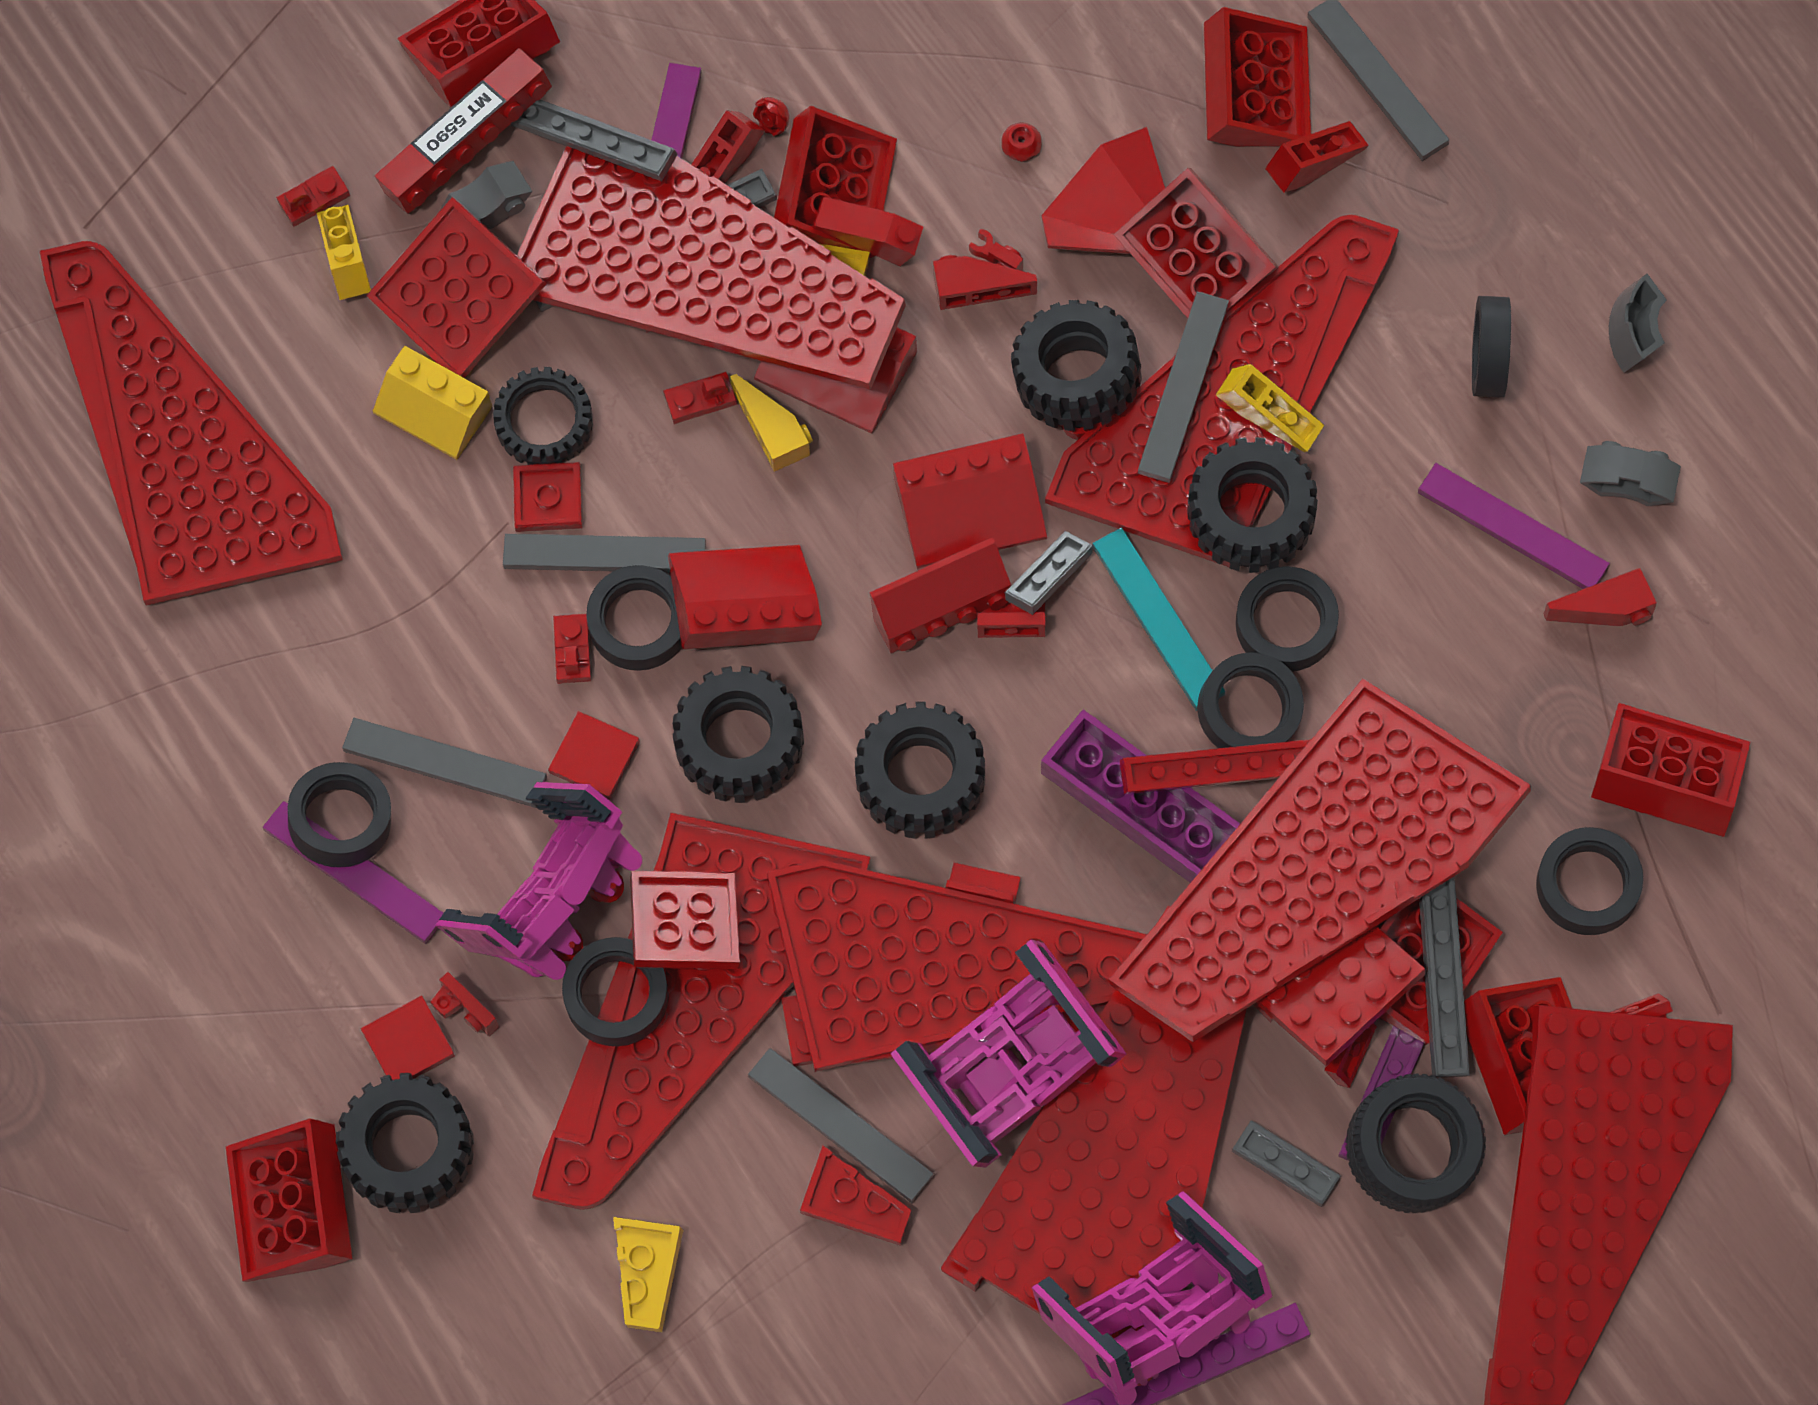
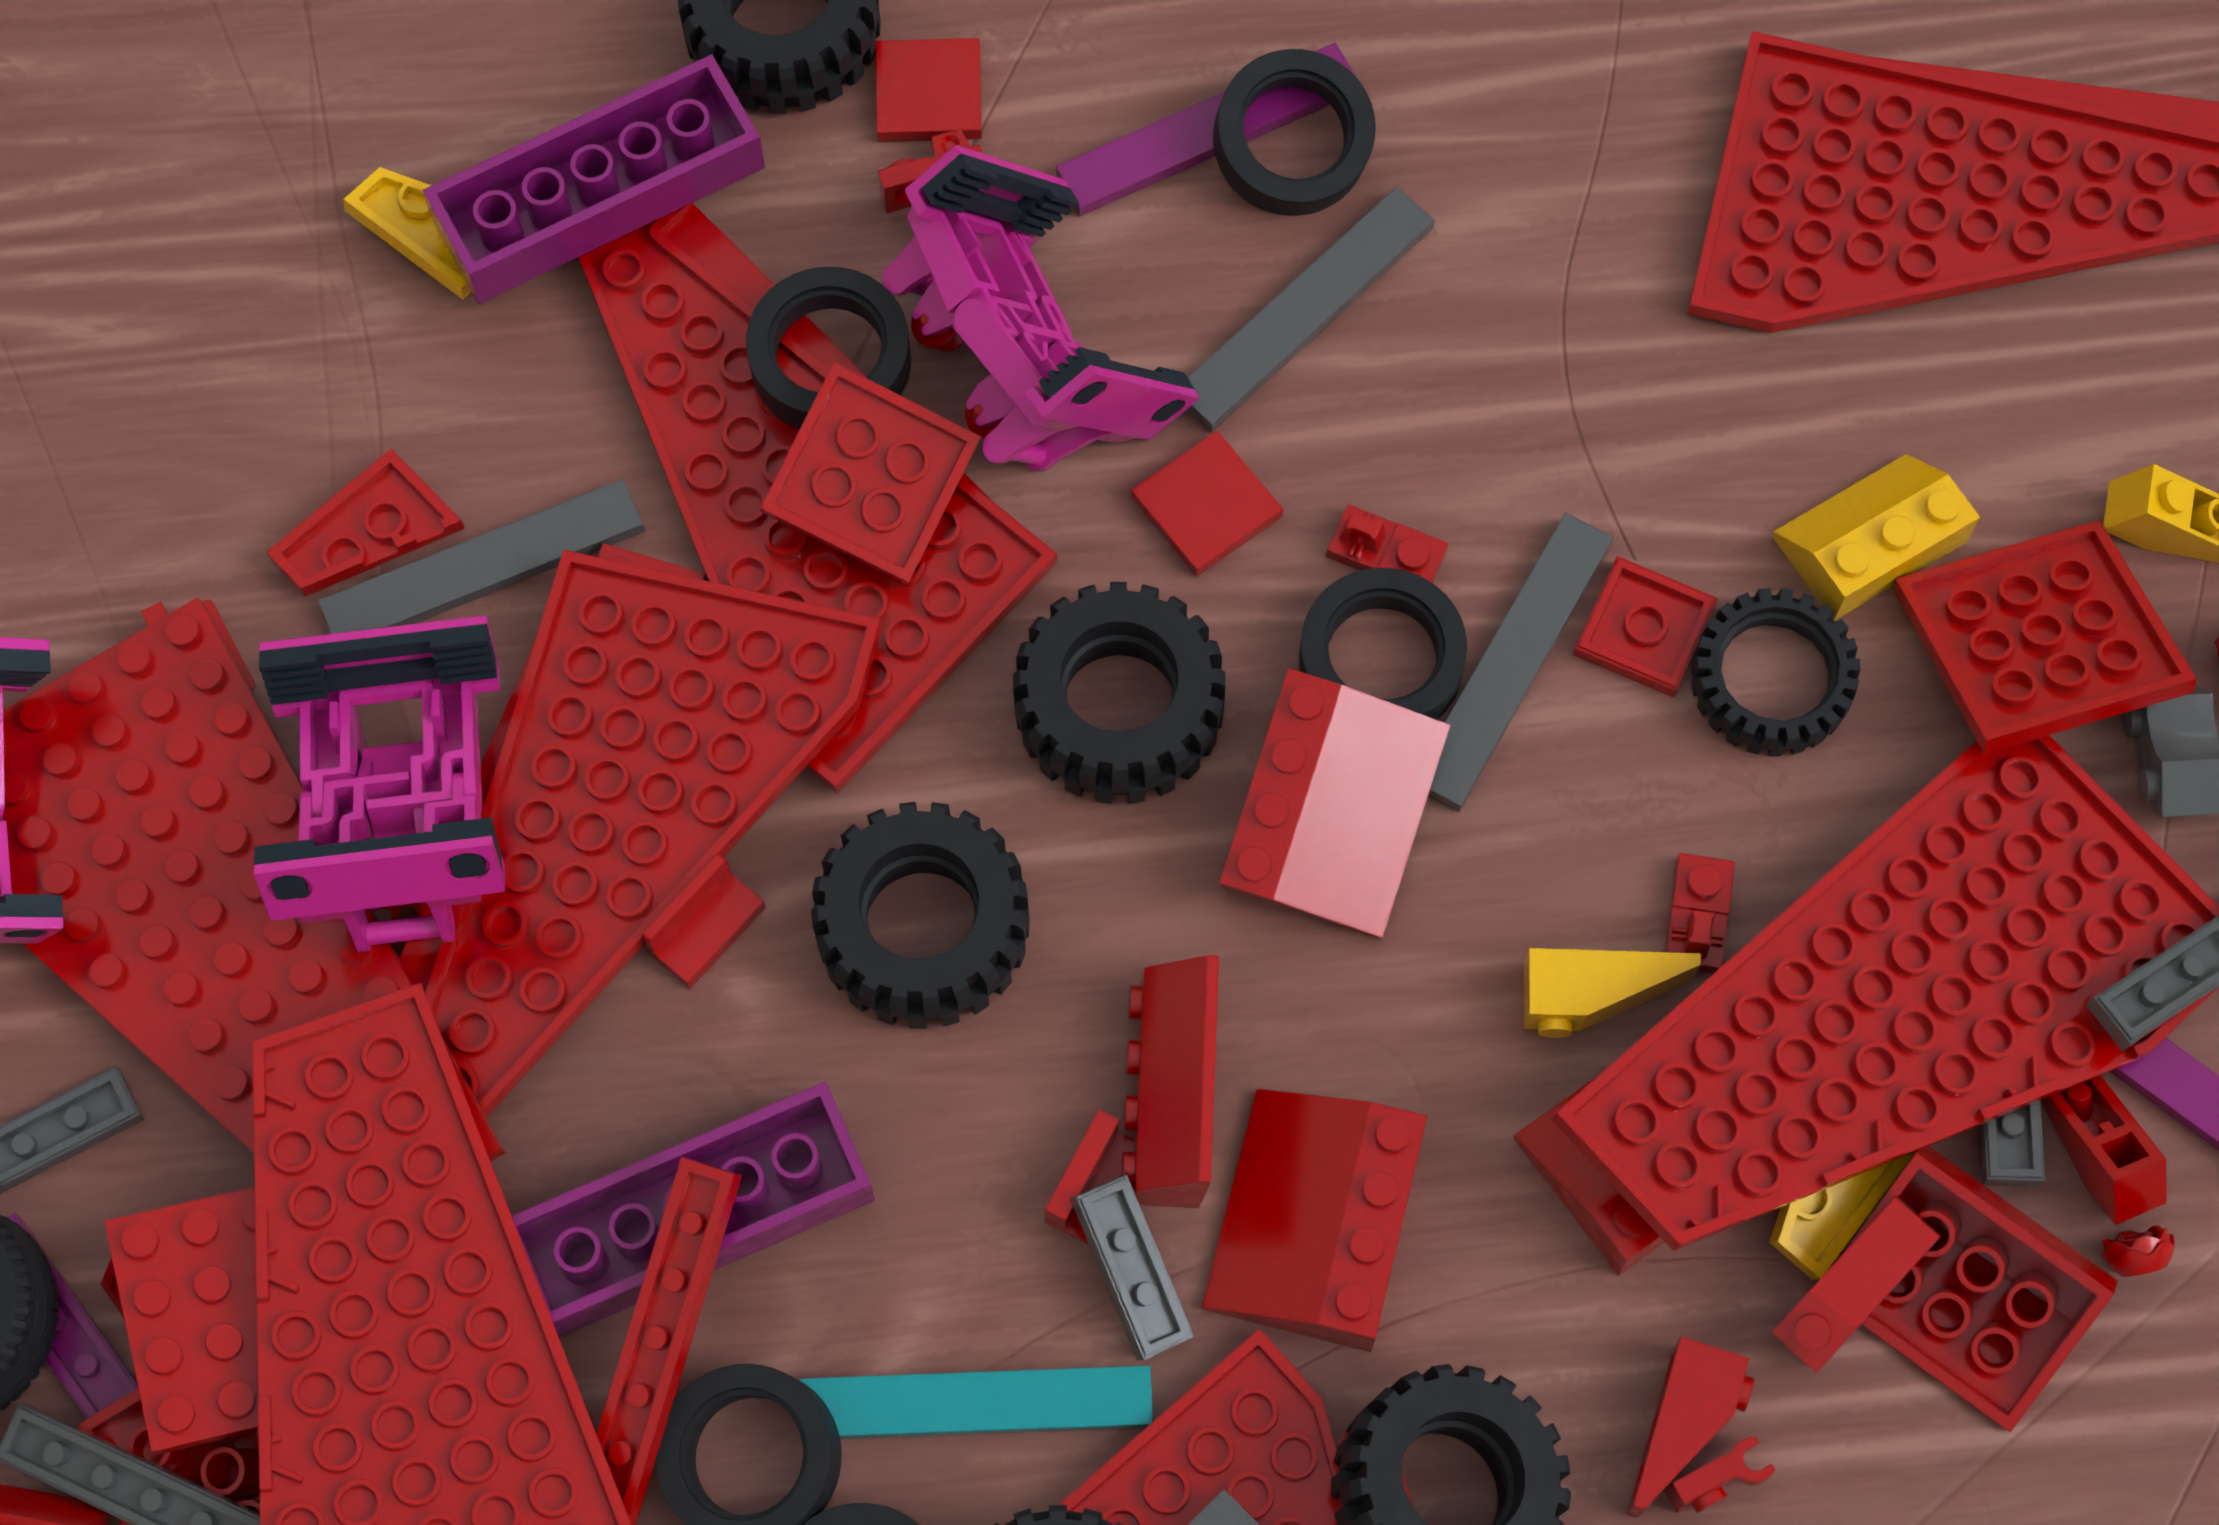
camera: 115 degrees right, 0 degrees up
none -> magenta brick [423,54,765,304]

